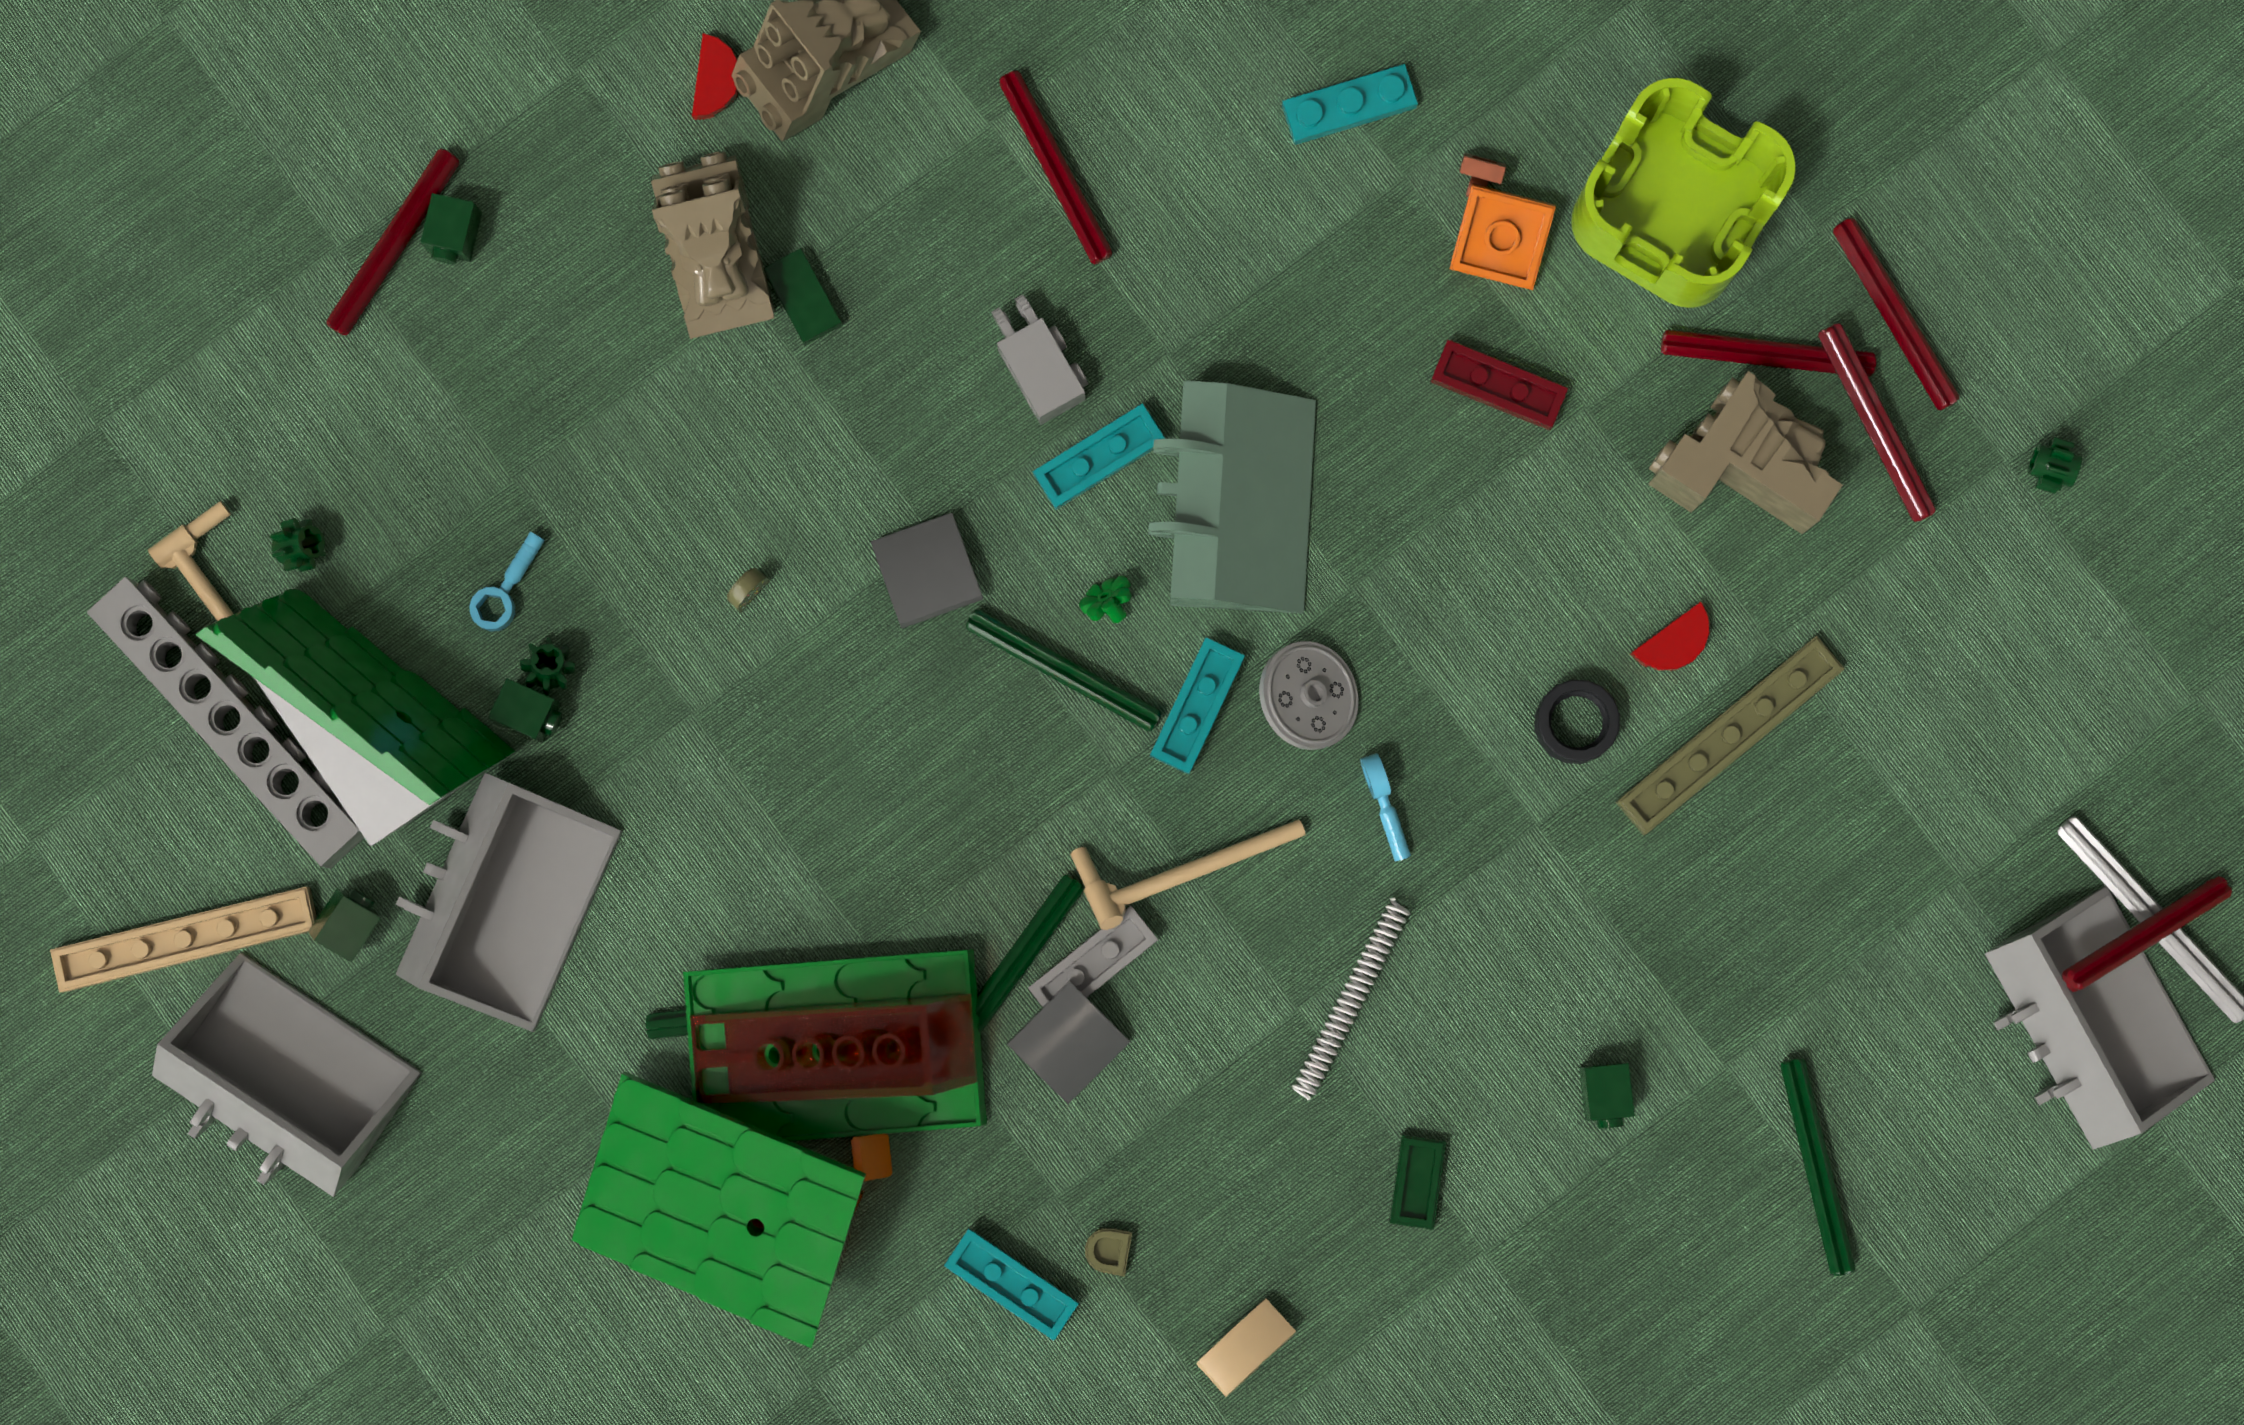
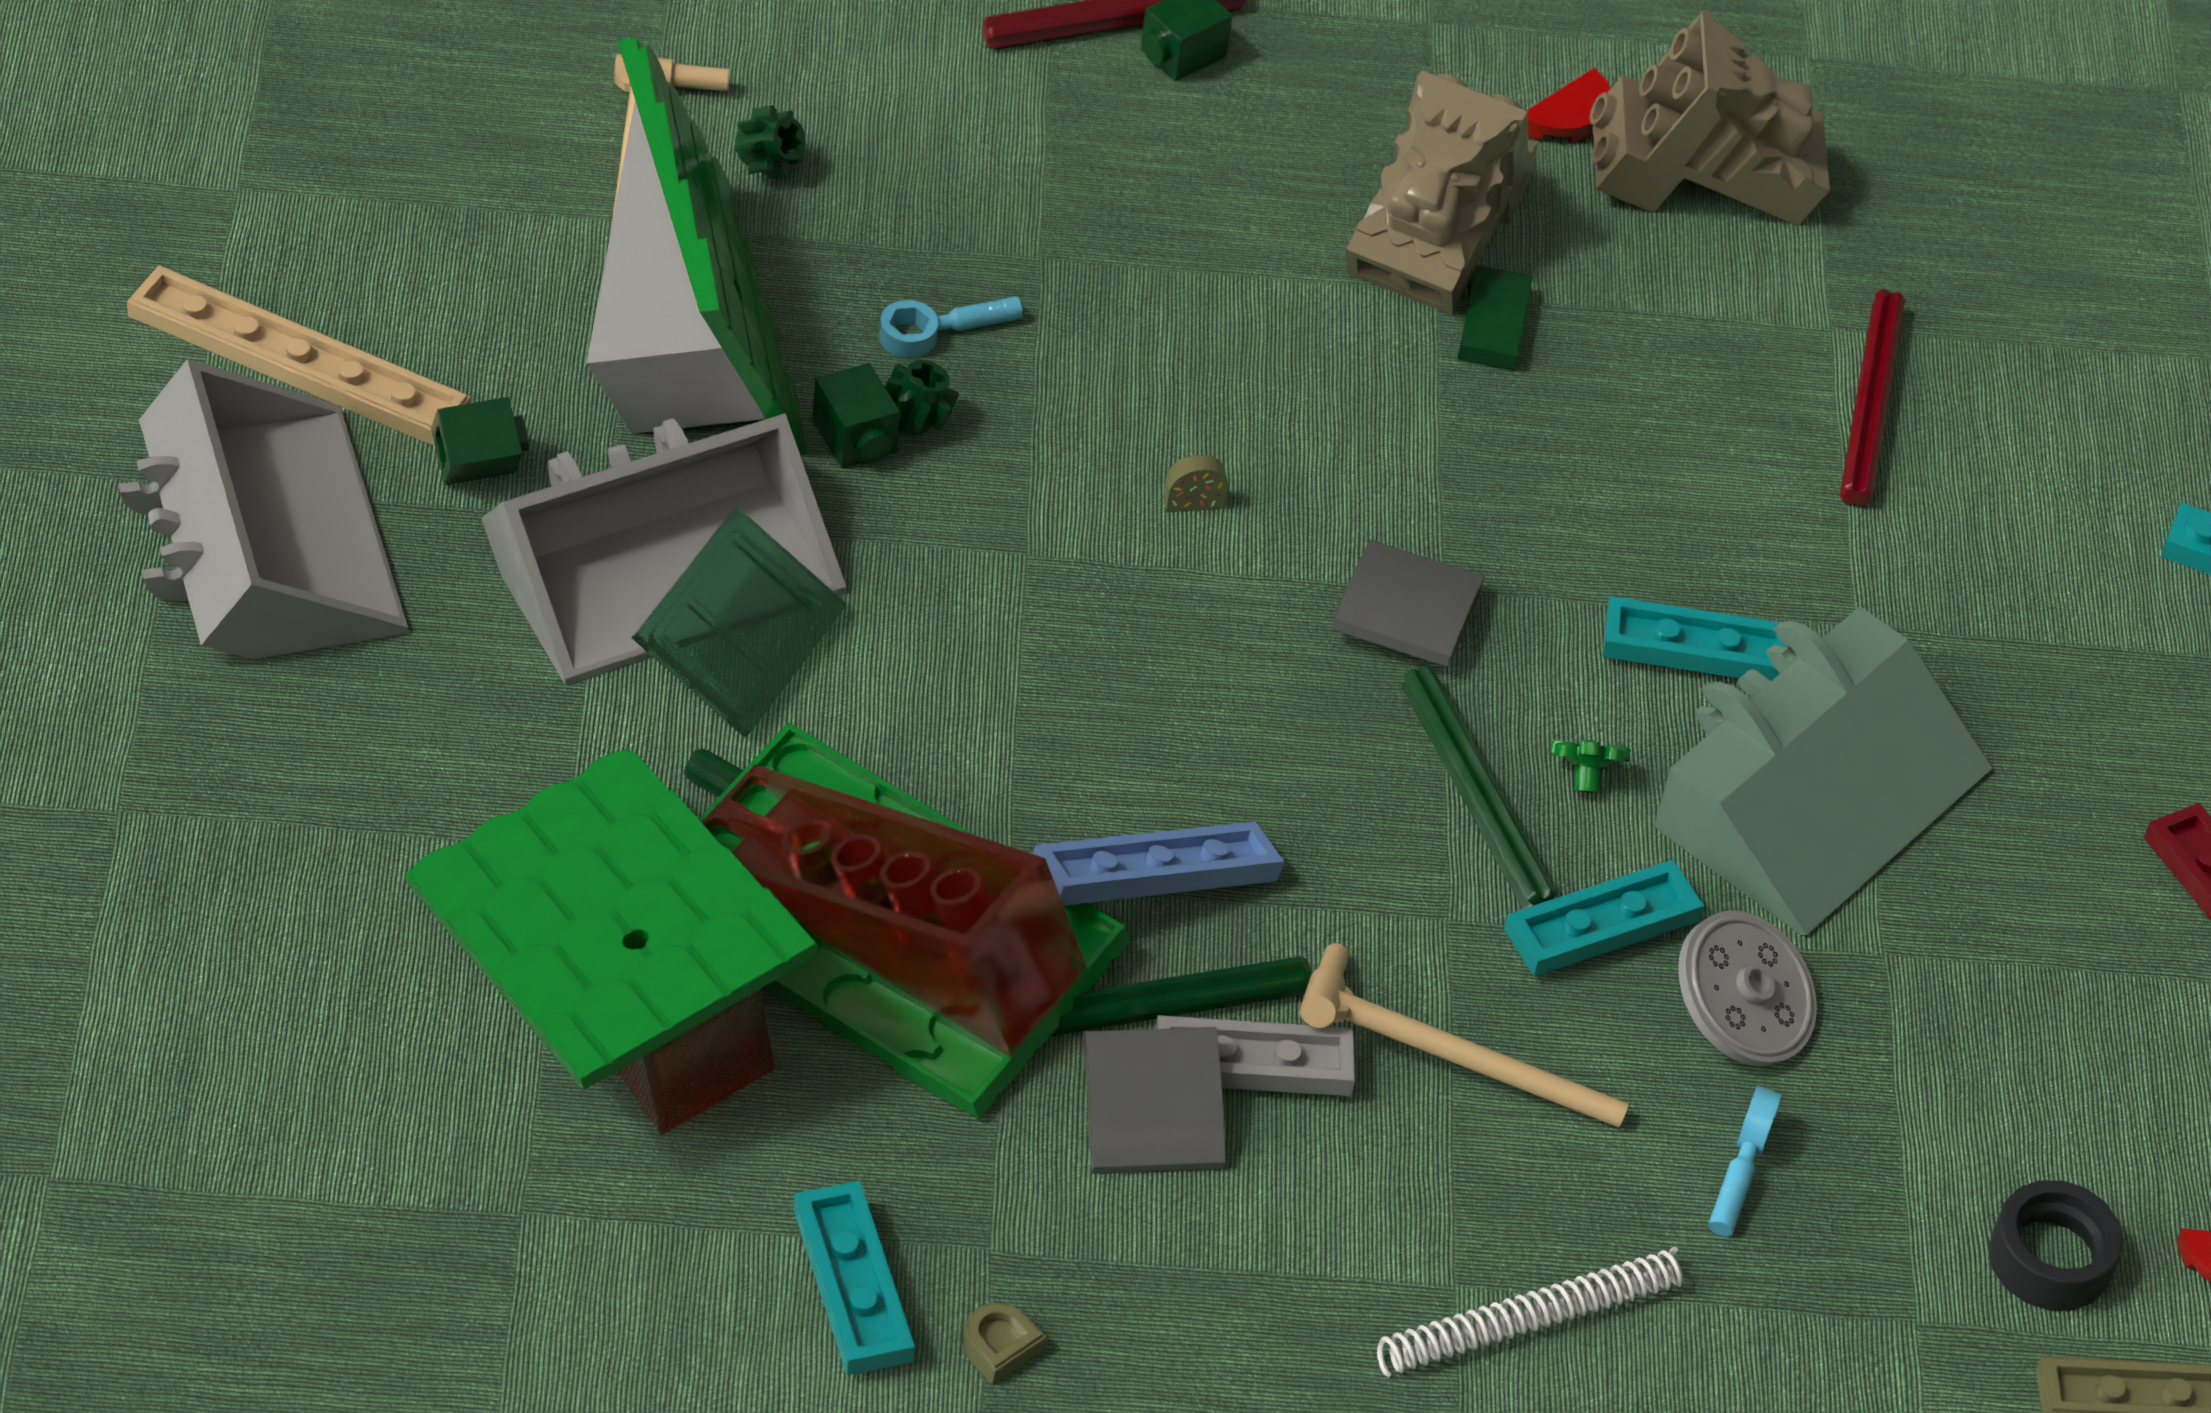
camera: 30 degrees right, 35 degrees down
light grey brick [87,576,365,869] -> none
orange slope [851,1134,893,1181] -> none
light grey hinge [991,294,1089,425] -> none
none -> clear green piece [631,506,847,738]
none -> medium blue plate [1029,822,1285,906]

